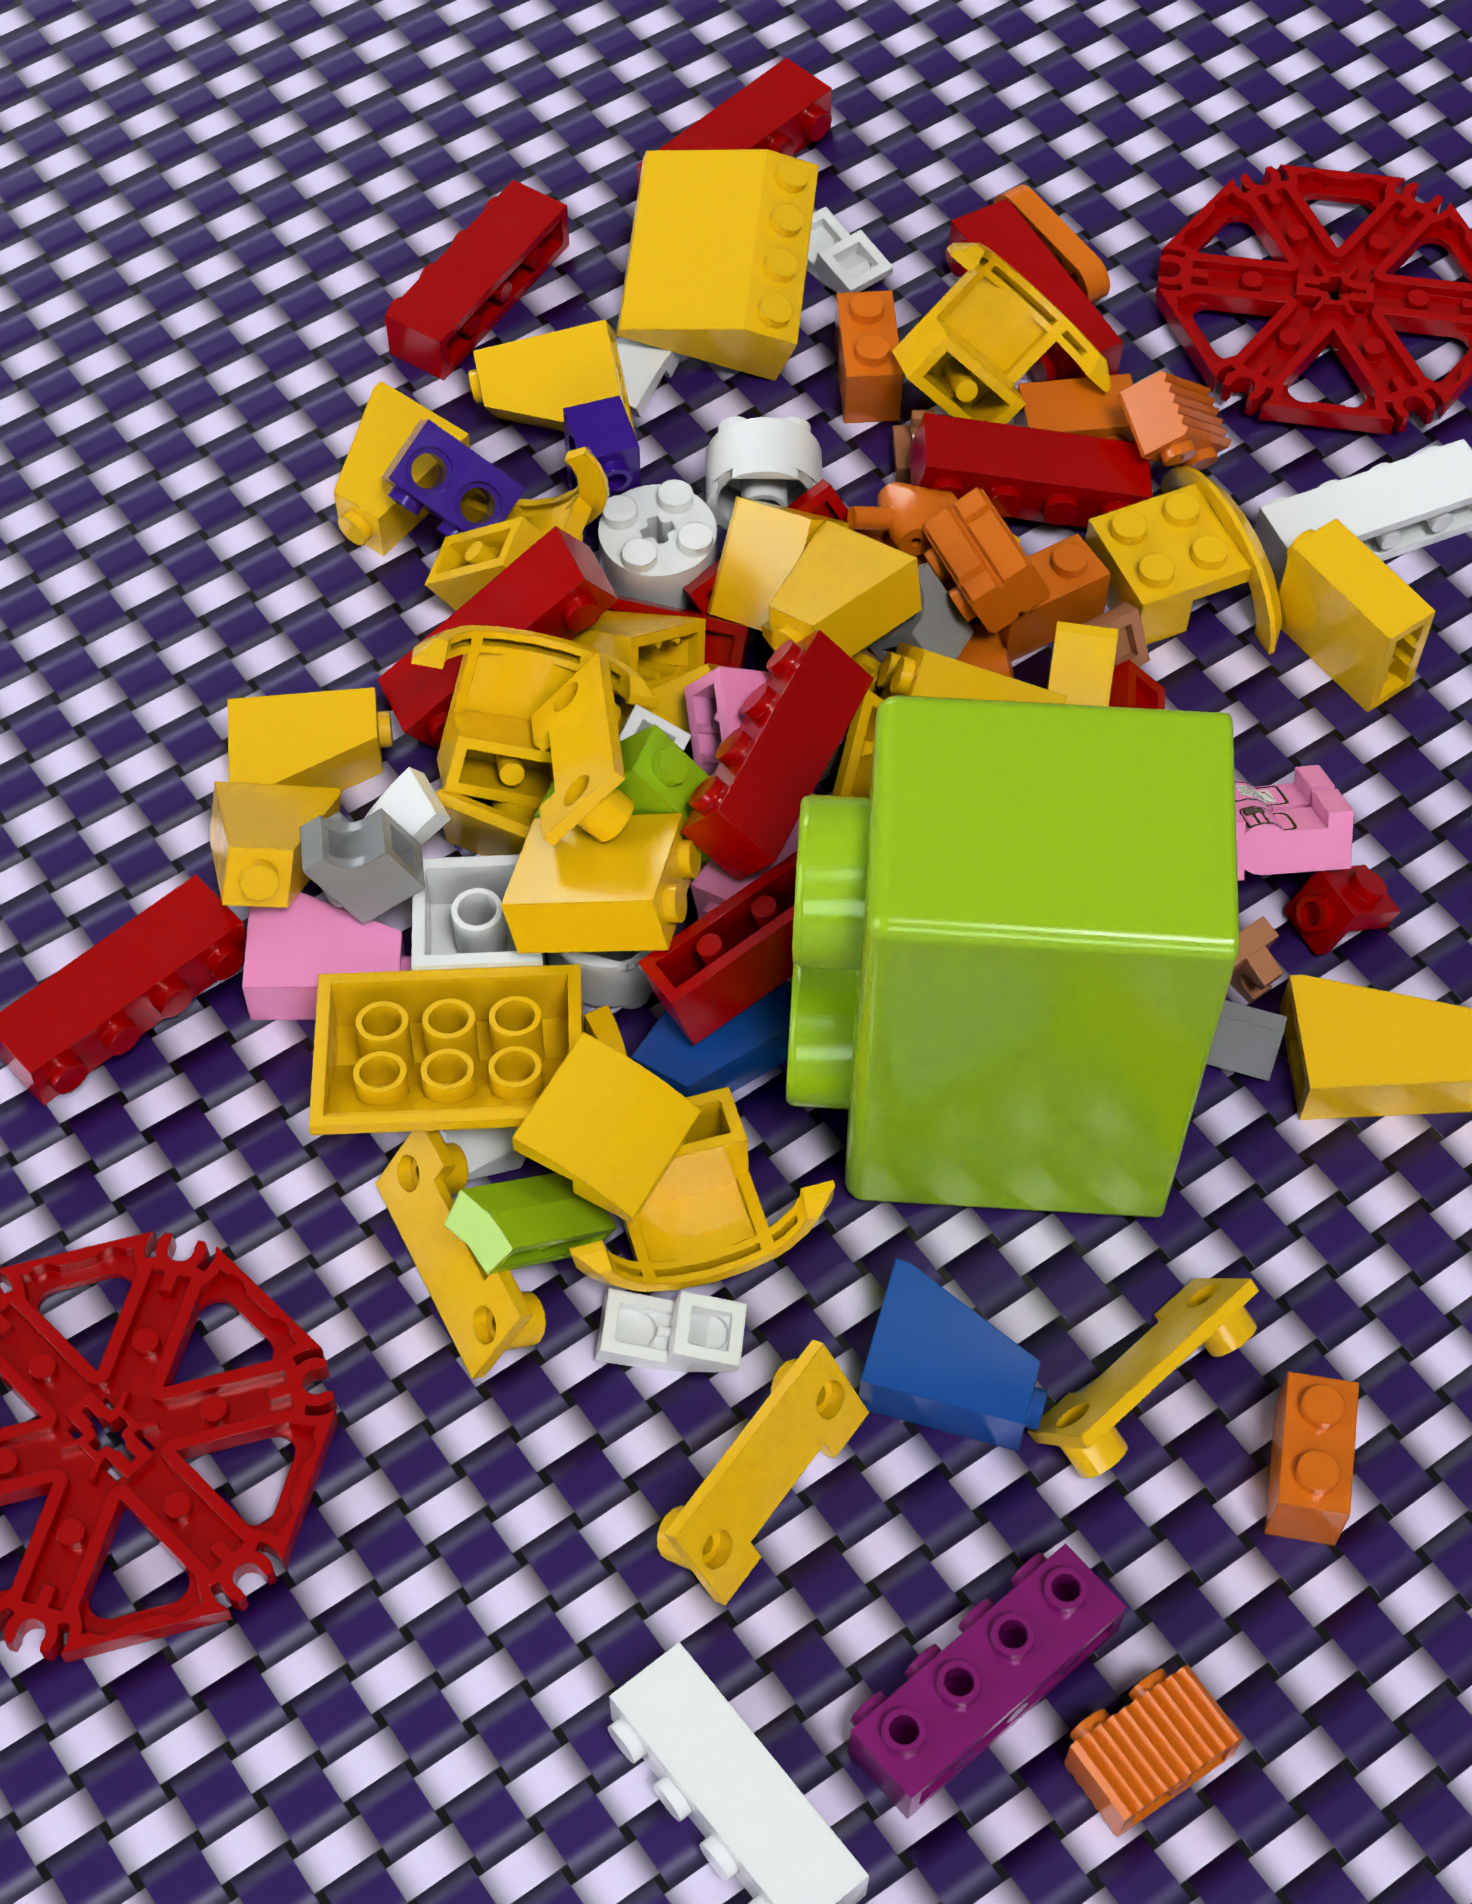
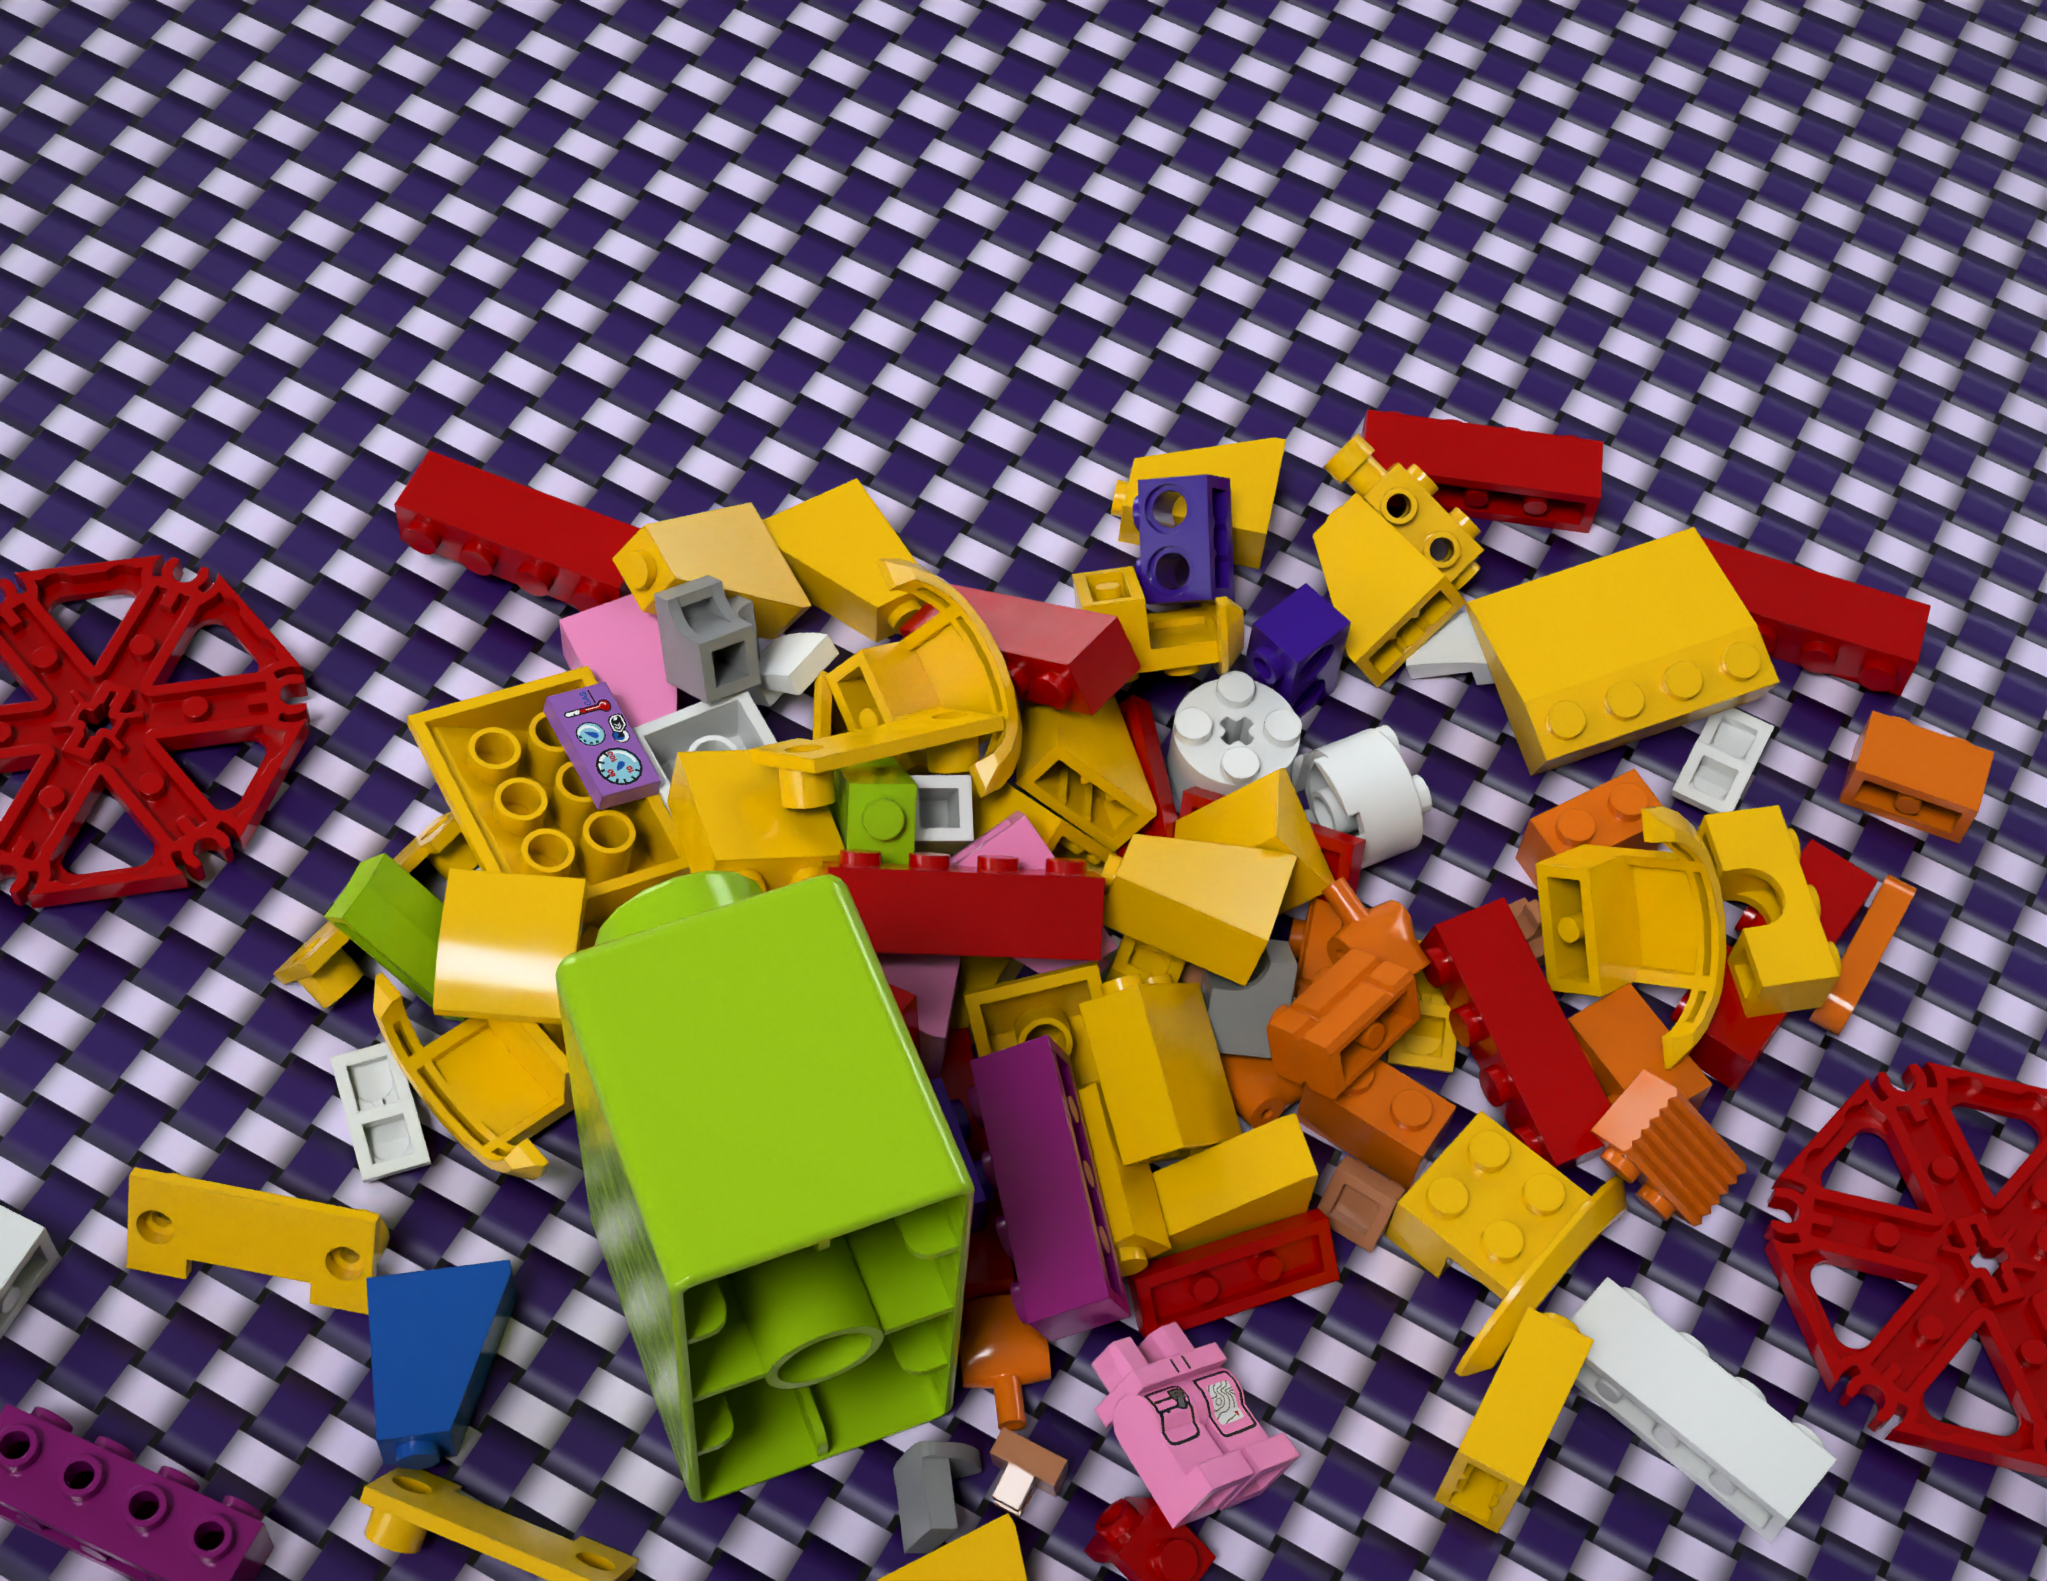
camera: 60 degrees right, 0 degrees up
none -> medium lavender tile [543,682,661,811]
none -> yellow brick [1323,433,1484,591]
none -> yellow arch [1697,805,1841,1018]
none -> orange brick [1838,711,1994,844]

